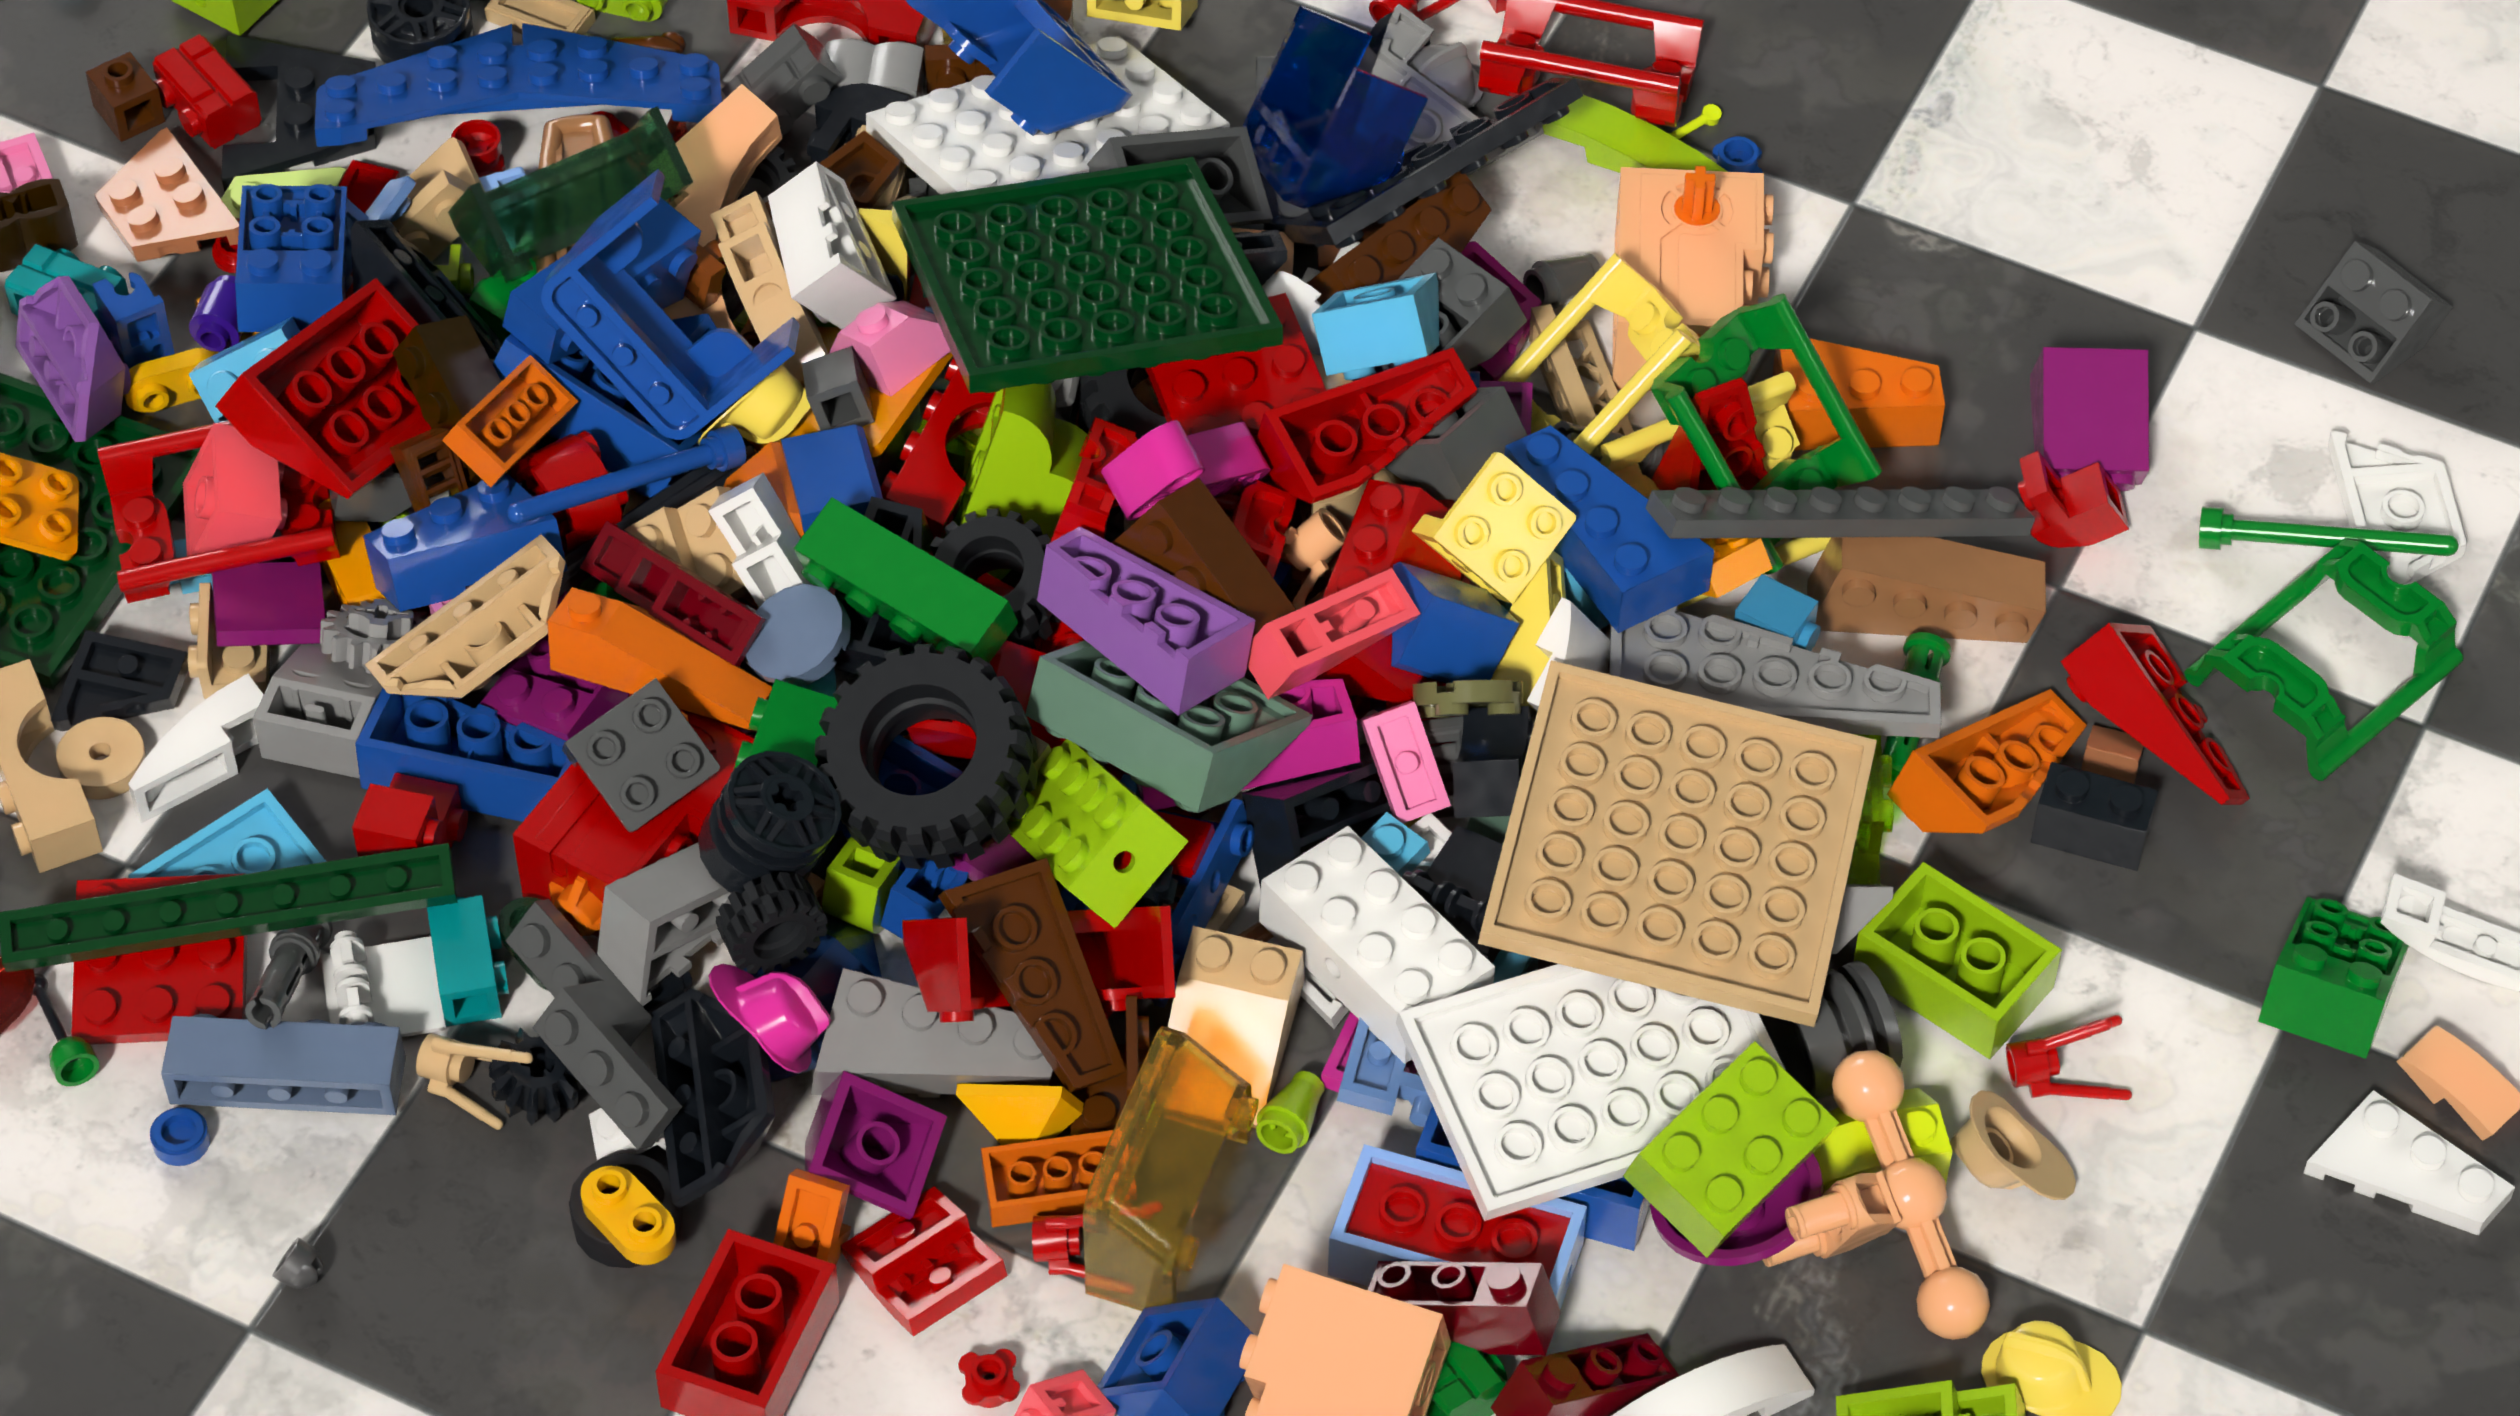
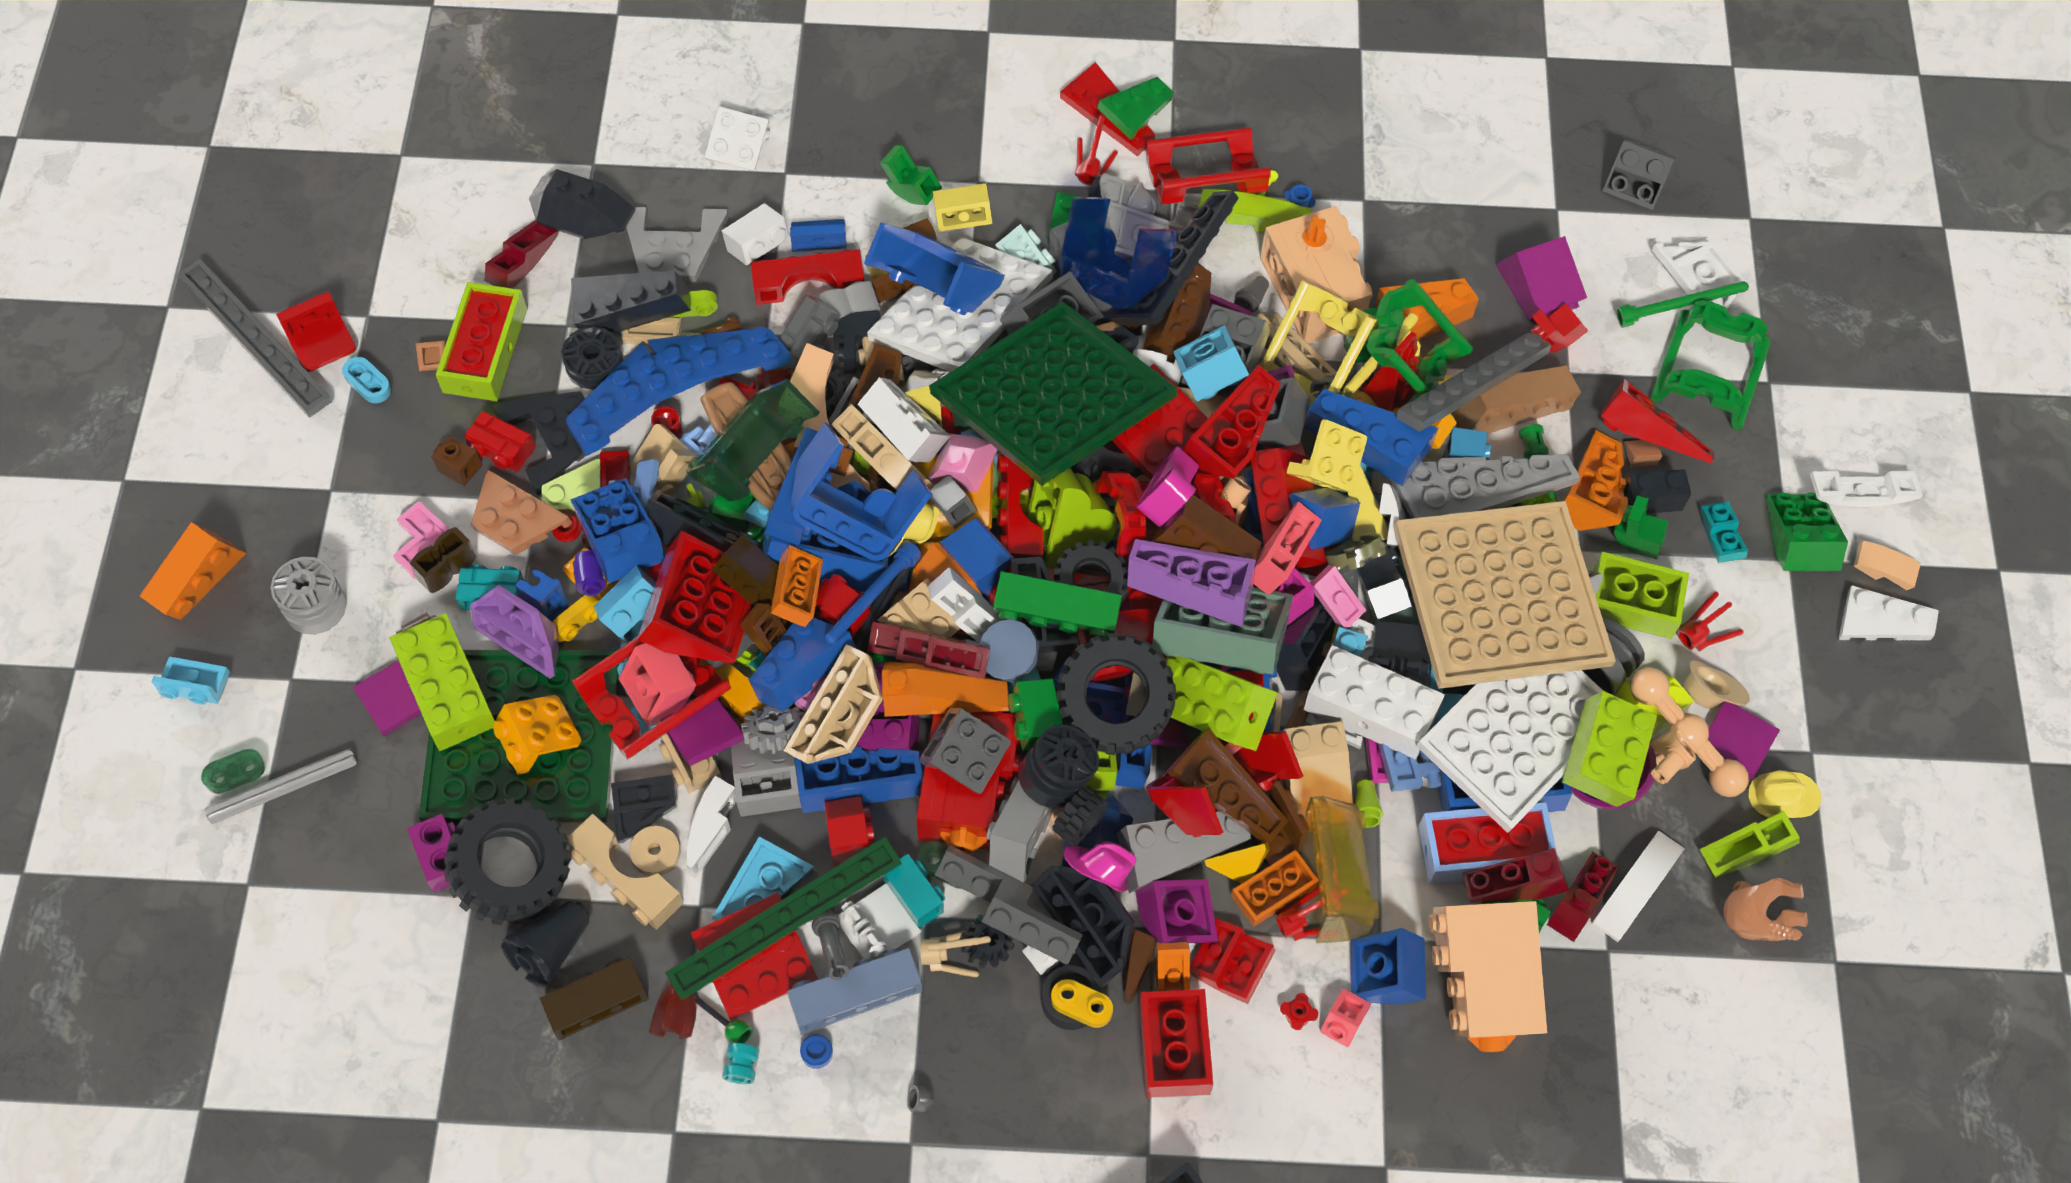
camera: 25 degrees left, 10 degrees up
none -> teal wheel [722,1043,760,1084]
none -> light aqua bracket [995,224,1057,275]
none -> reddish brown slope [1124,930,1157,1004]
none -> green brick [1614,495,1669,560]
none -> teal slope [1700,502,1748,563]
none -> magenta tile [1708,701,1780,780]

